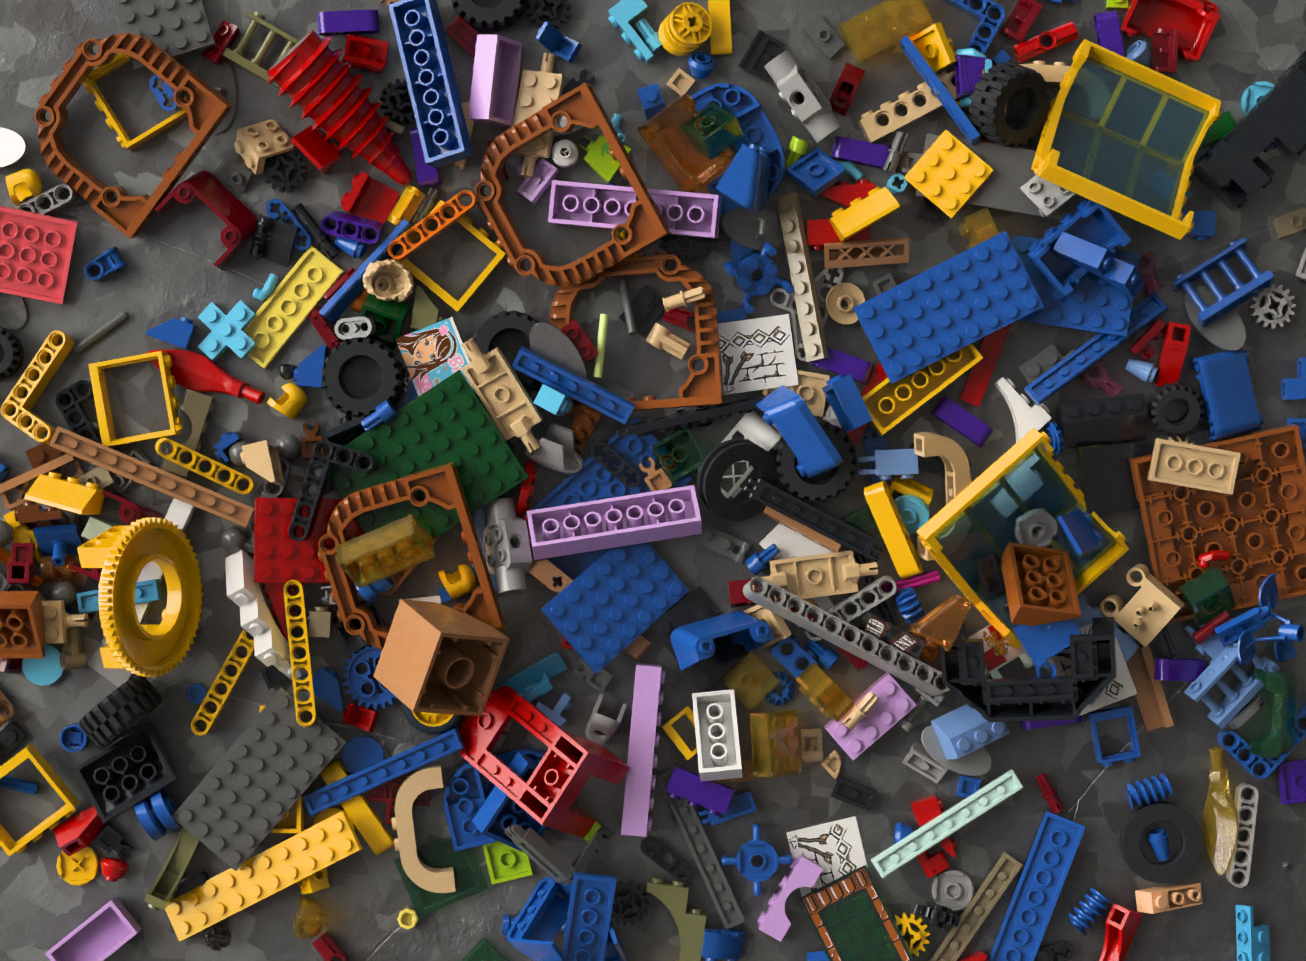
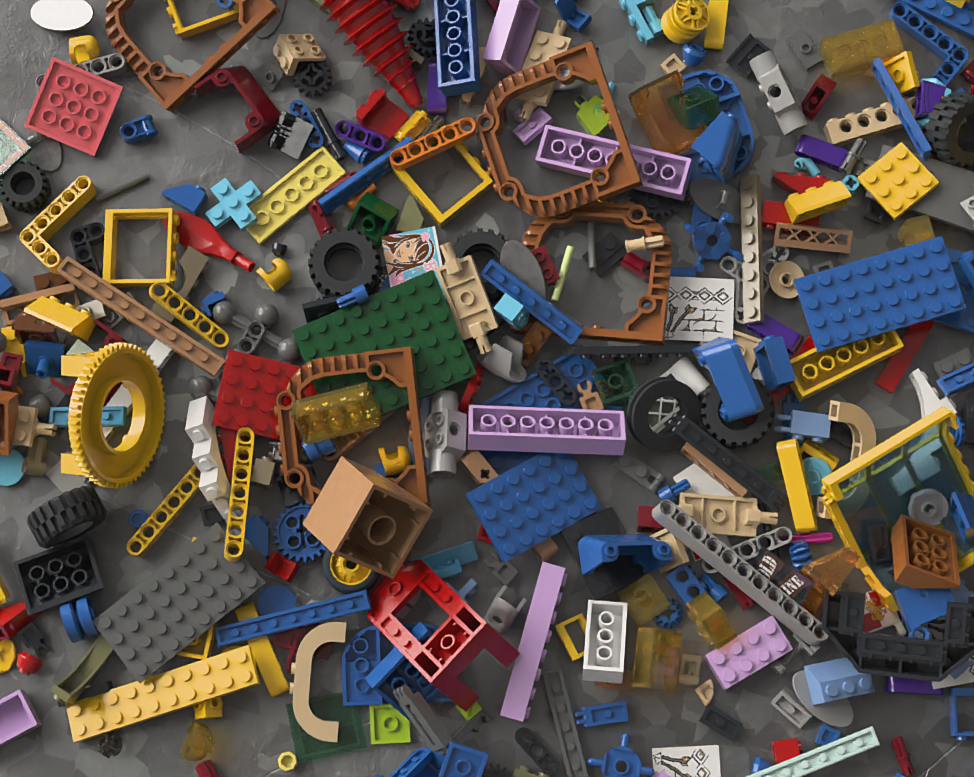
camera: 10 degrees right, 10 degrees down
clear orange wheel [41,554,77,583] -> none
blue wheel [59,722,92,752] -> none
tan slope [240,440,285,486] -> none
medium azure arm [252,274,279,301] -> none
black beam [289,440,377,542] -> none
red slope [291,125,343,175] -> none
blue slope [293,345,328,388] -> none
reddish brown plate [301,422,324,460] -> none
plate [335,316,376,340] -> none
tan hair [363,259,414,302] -> none
white head [551,139,579,168] -> none
blue slope [637,83,671,133] -> none
tan piece [645,323,690,360] -> none
dark purple brick [665,765,734,816] -> none
lime piece [786,136,810,169] -> none
blue plate [786,147,846,197] -> none
tan axle [842,692,878,730] -> none
dark purple beam [932,396,994,448] -> none

